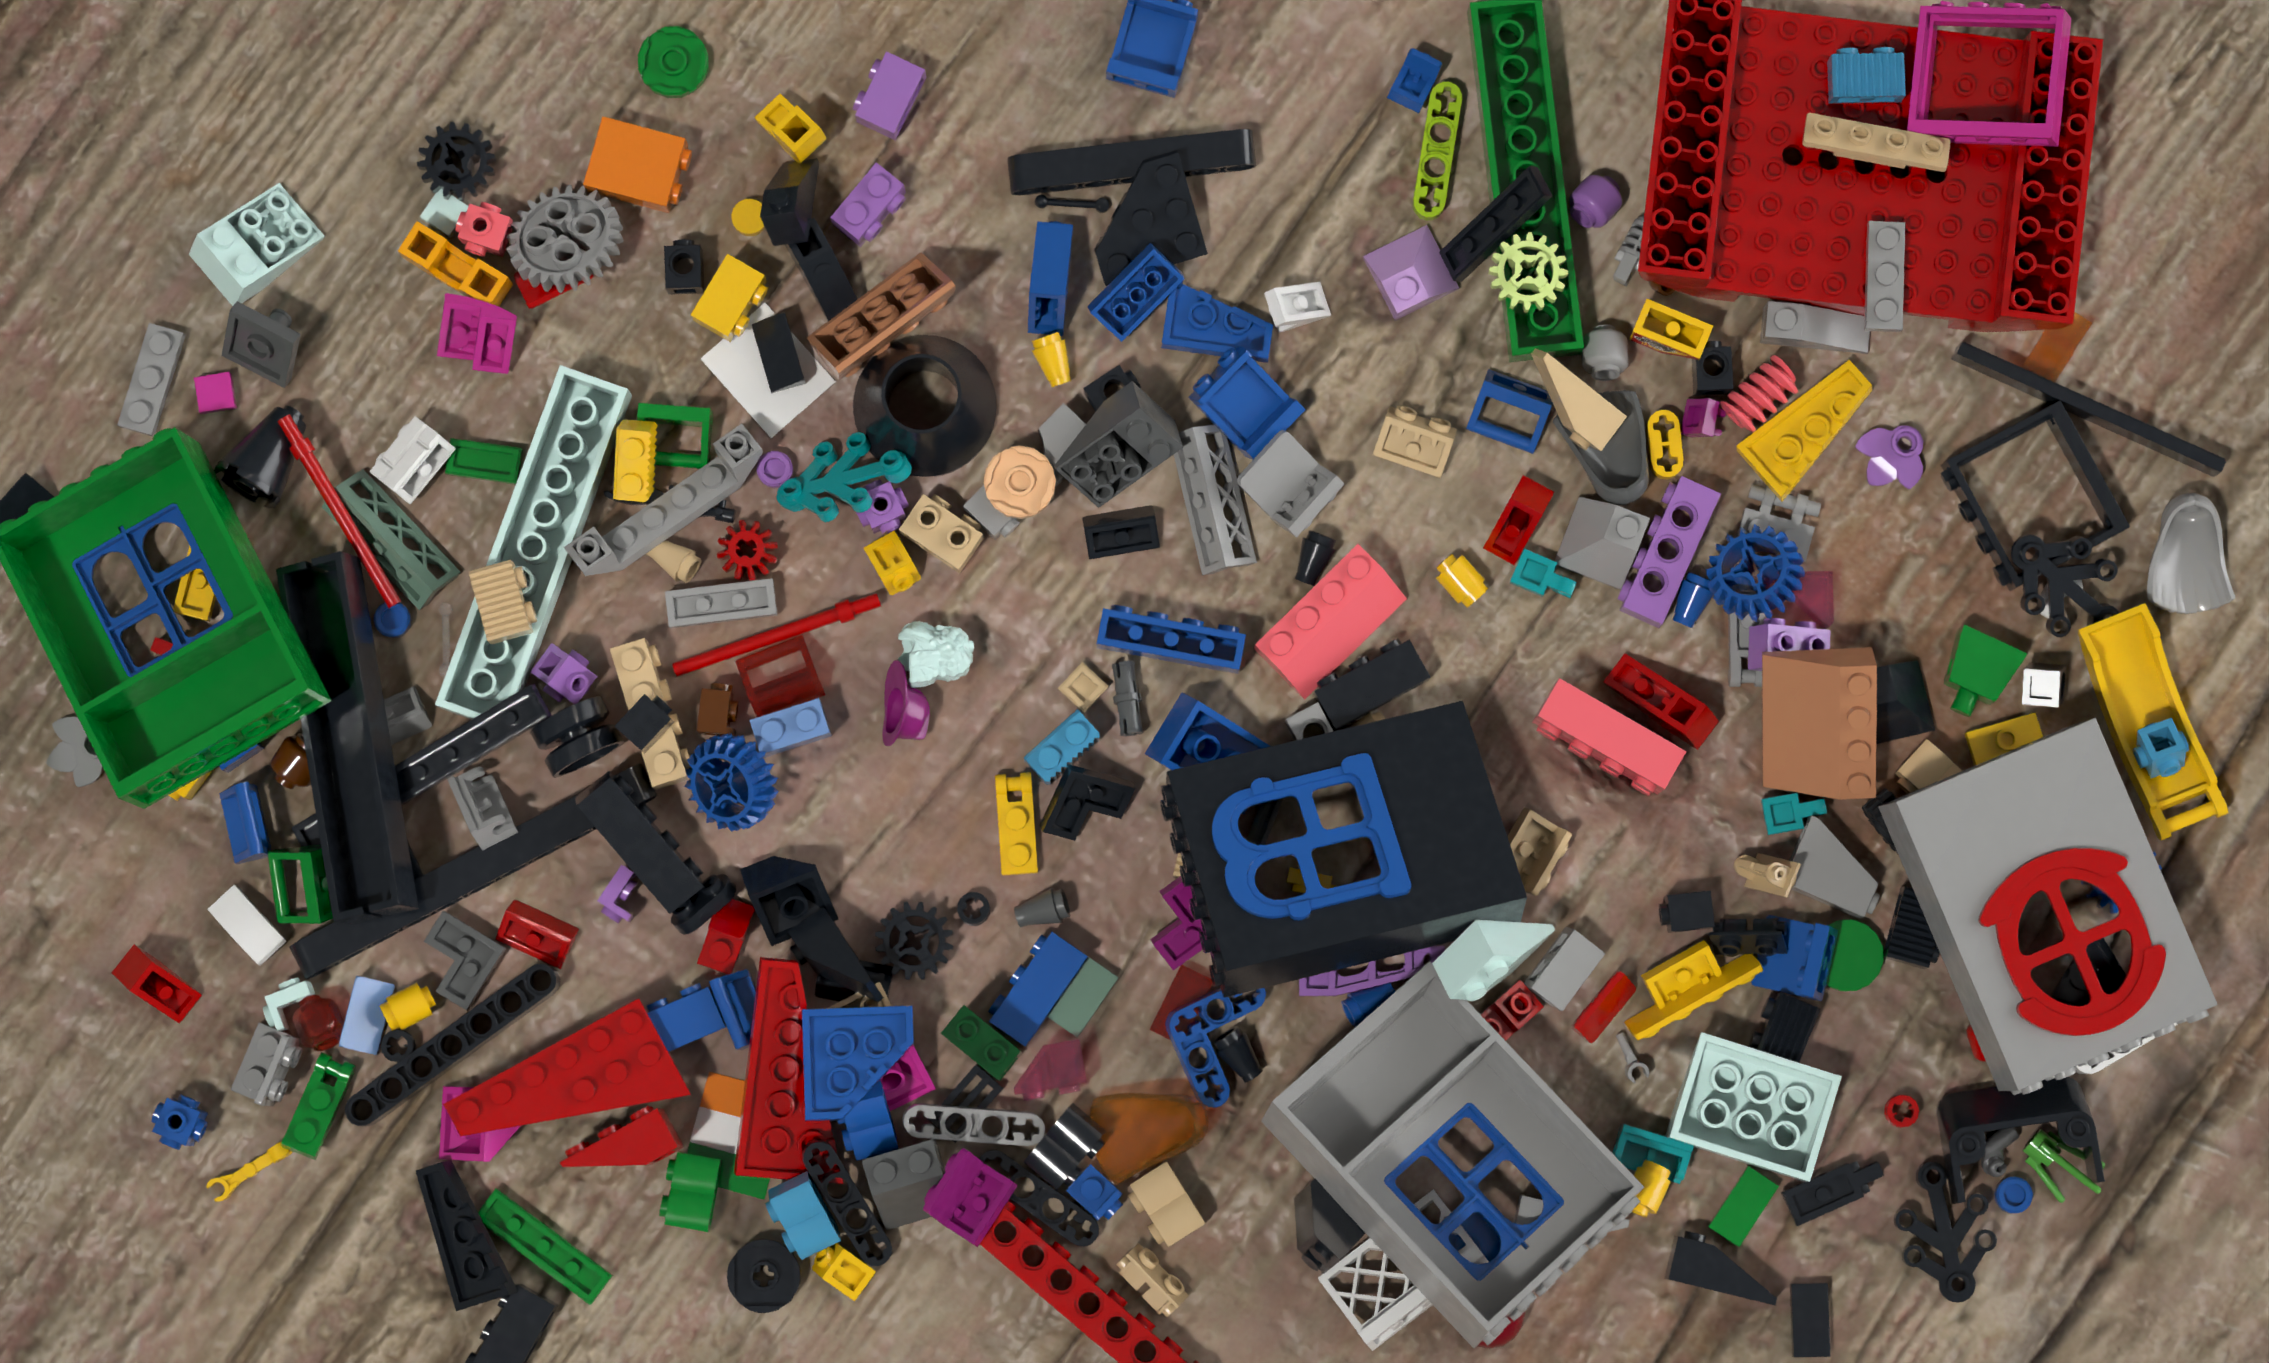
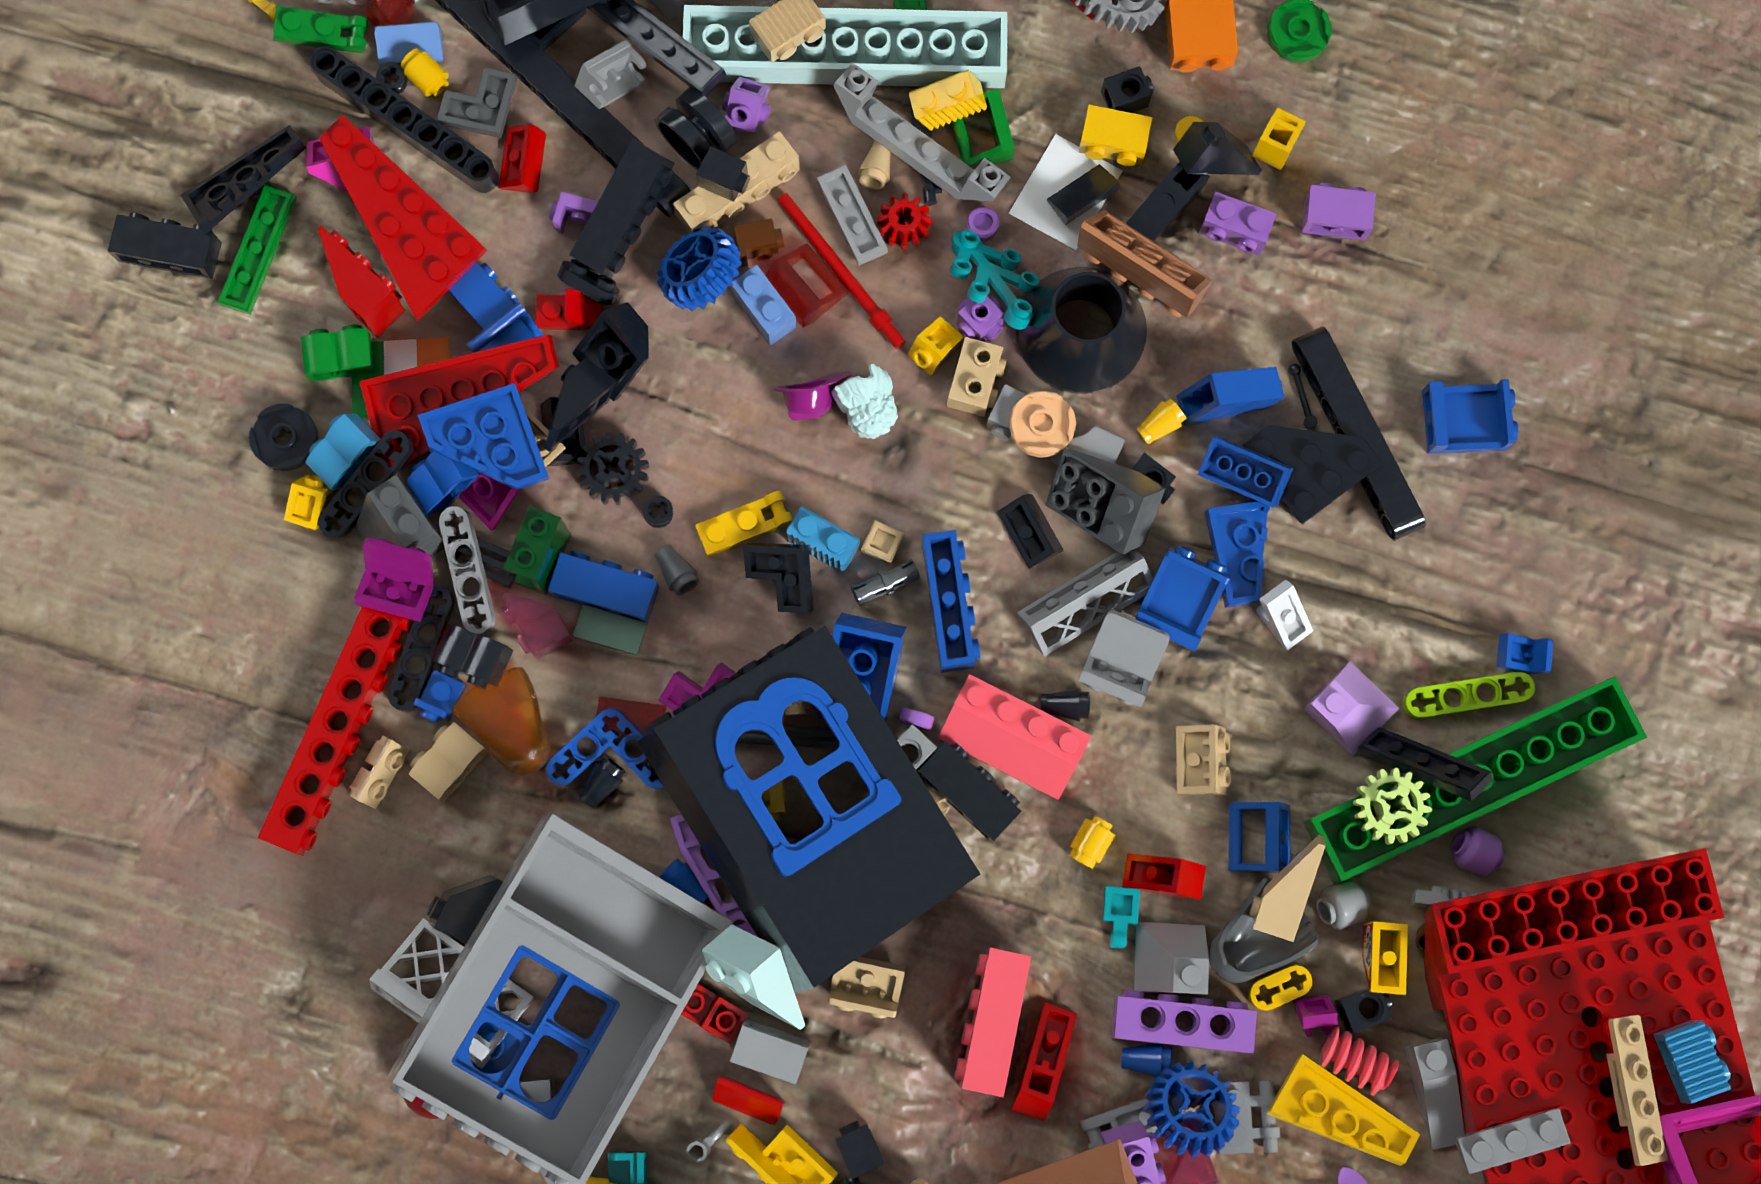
camera: 70 degrees right, 5 degrees down
none -> medium lavender tile [899,708,935,730]

